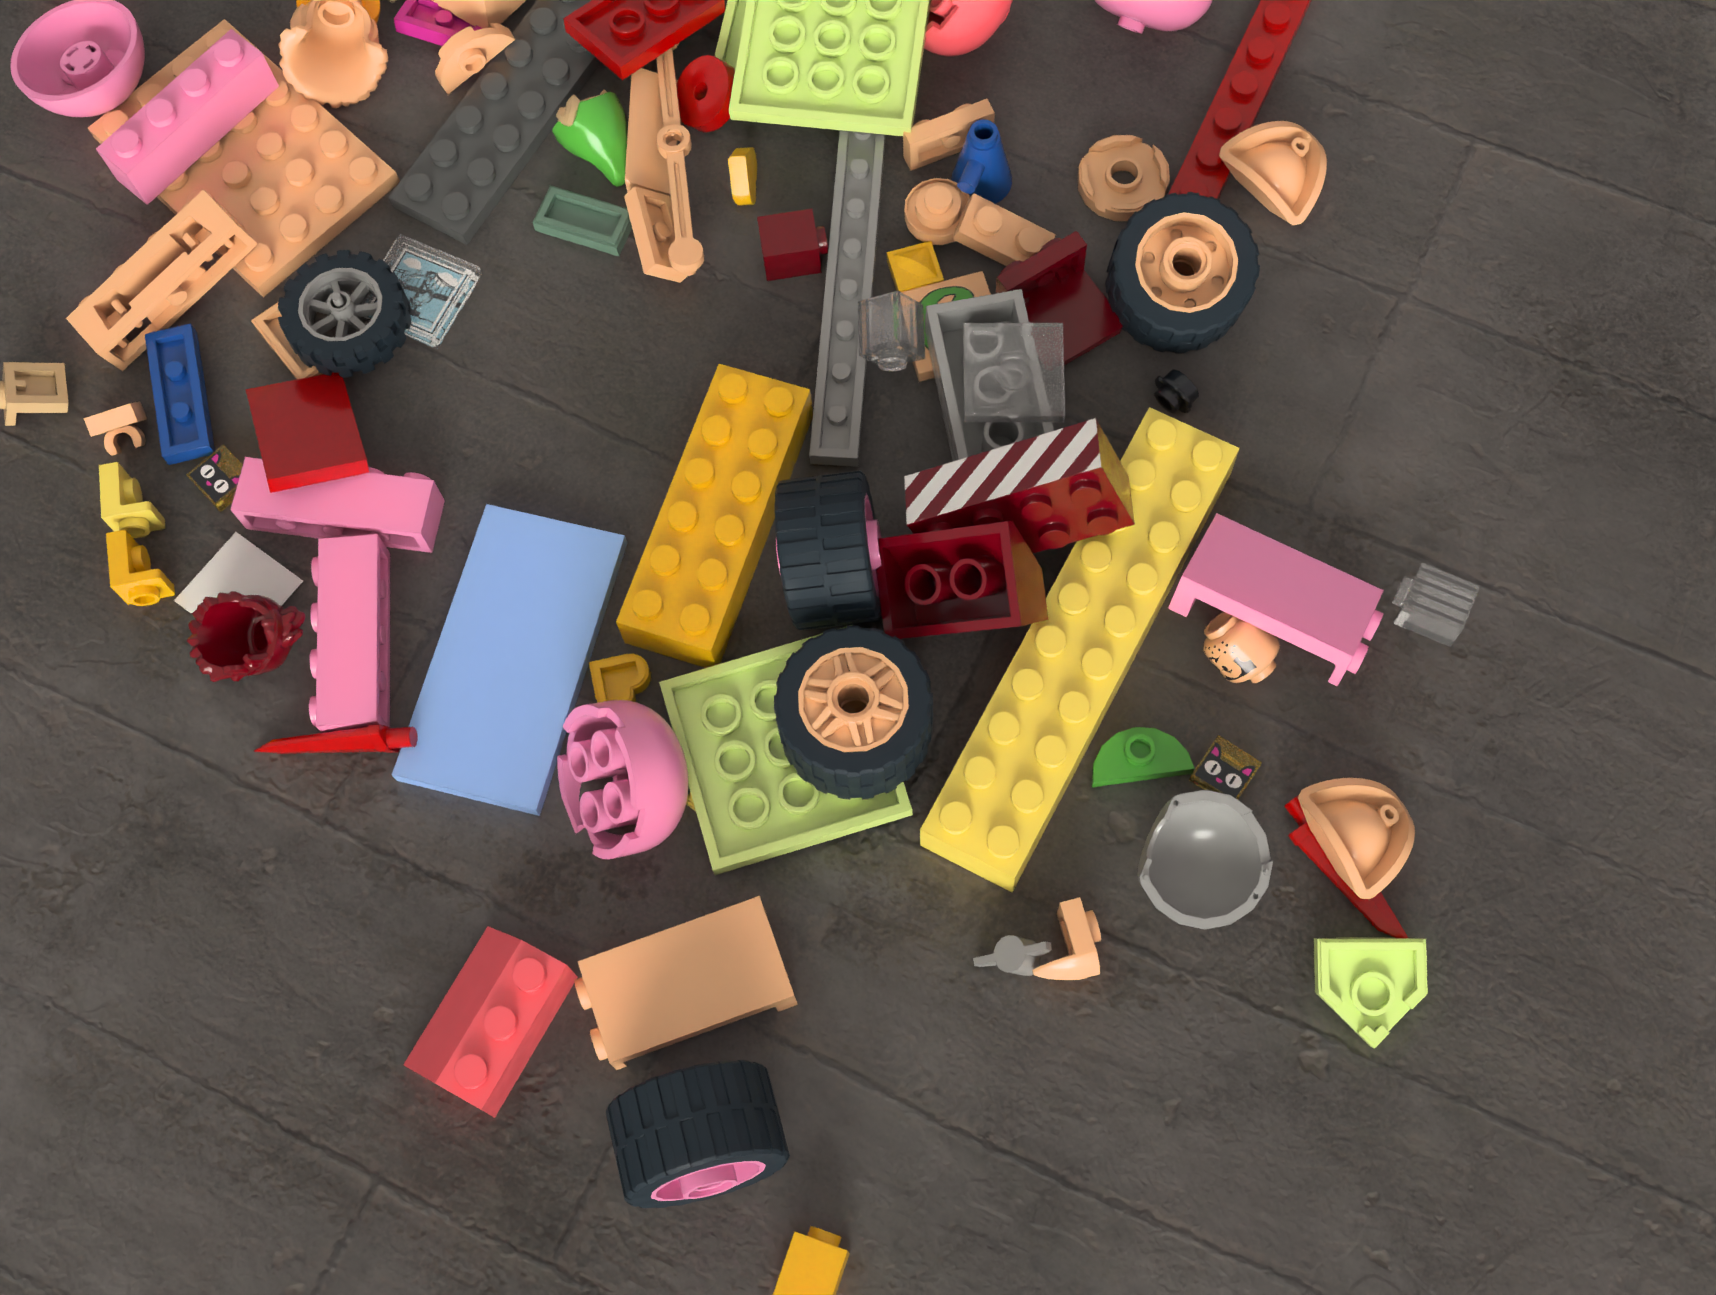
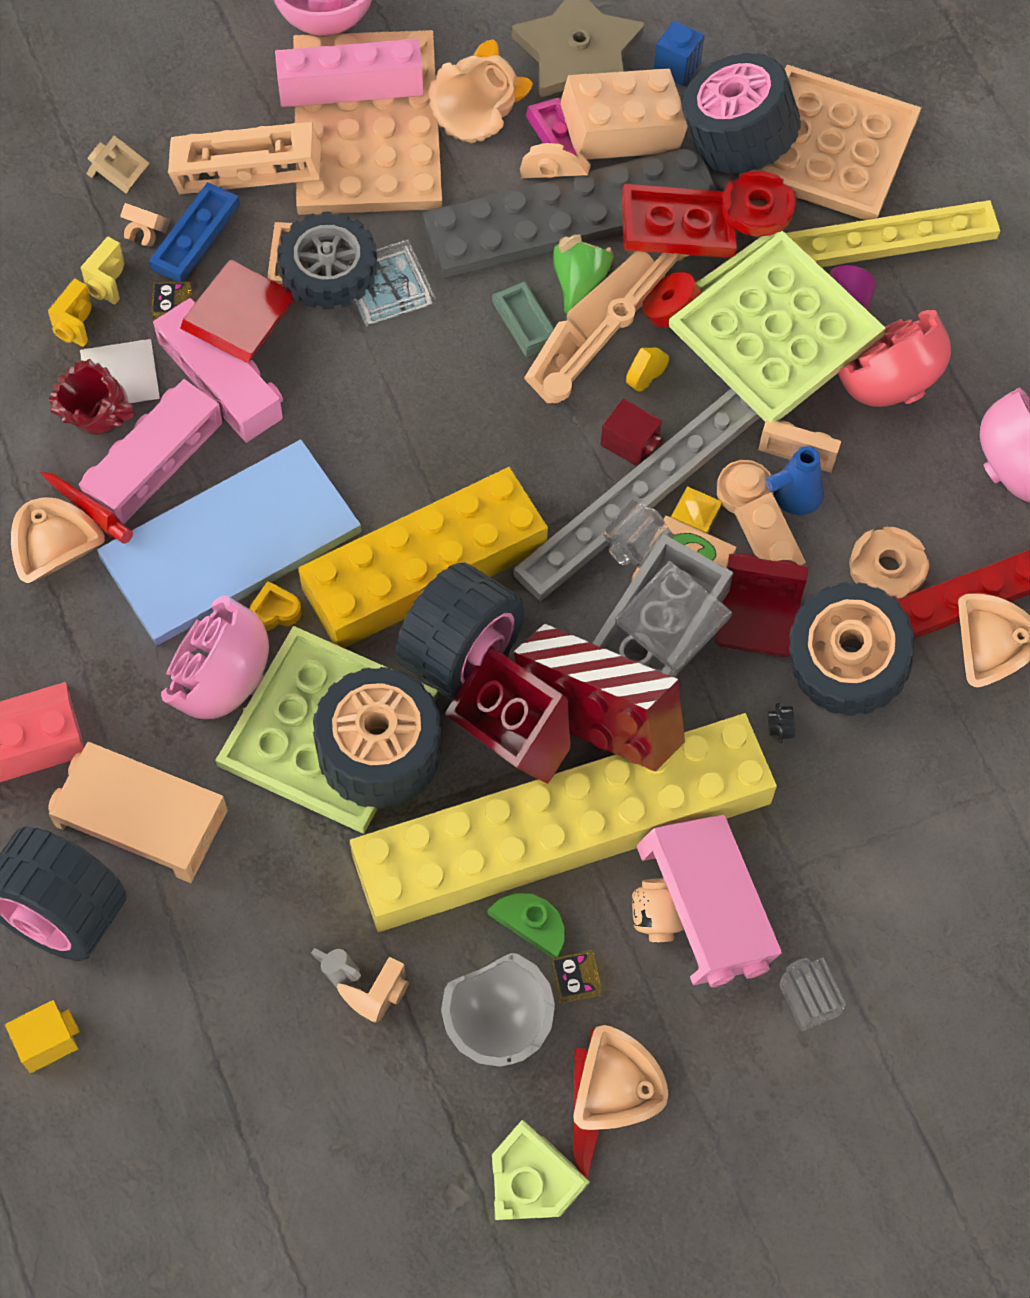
camera: 35 degrees right, 5 degrees down
none -> light nougat hat [11,497,105,583]

